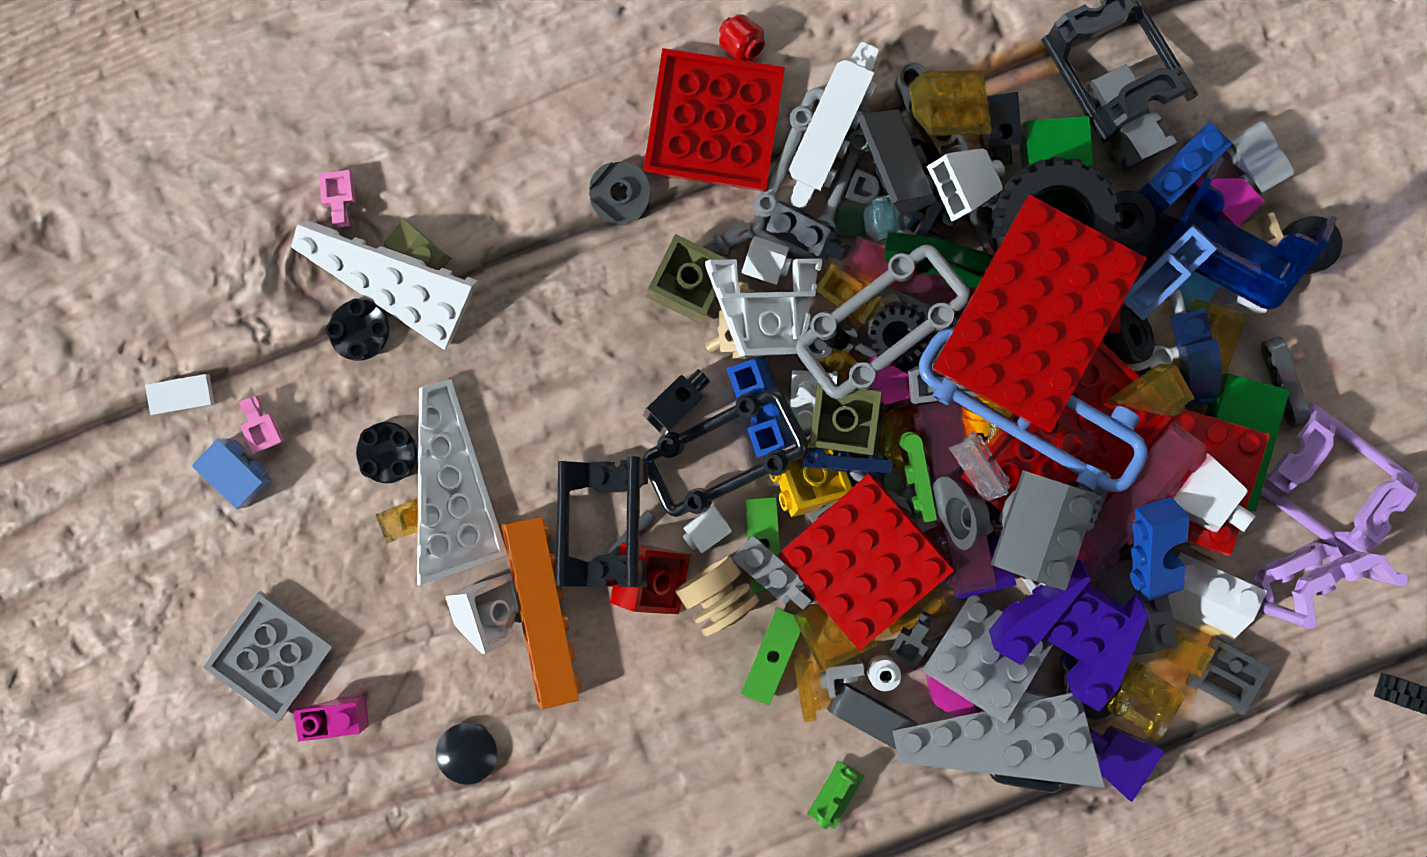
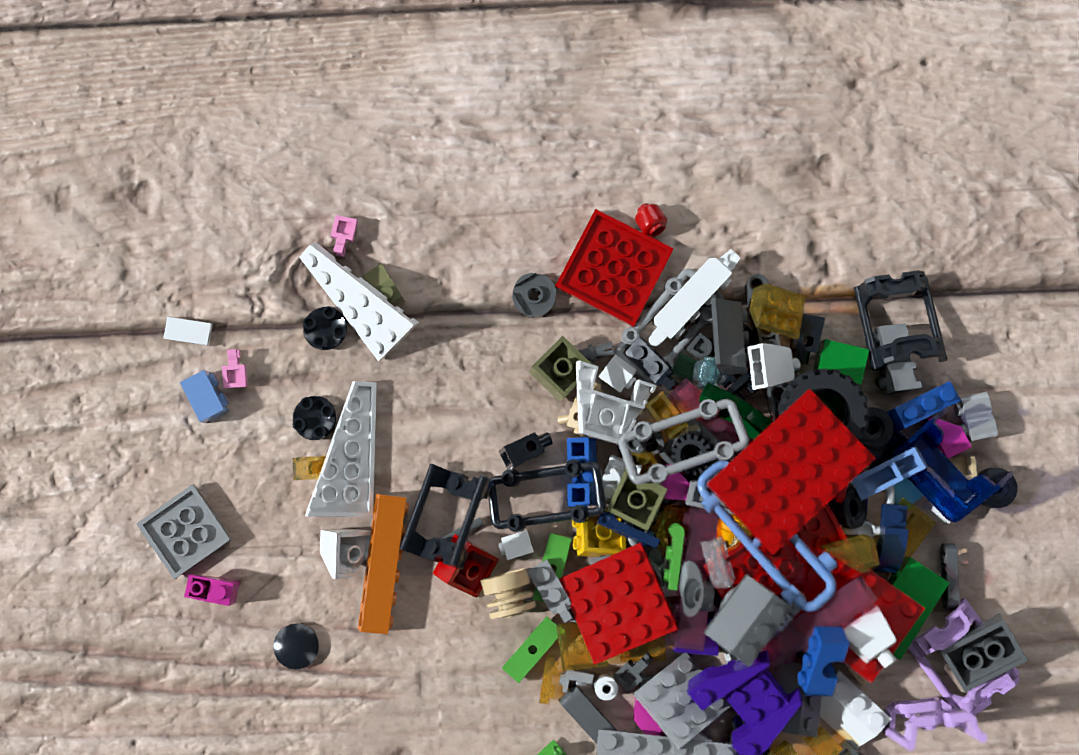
camera: 20 degrees right, 5 degrees down
none -> dark grey slope [940,613,1028,692]

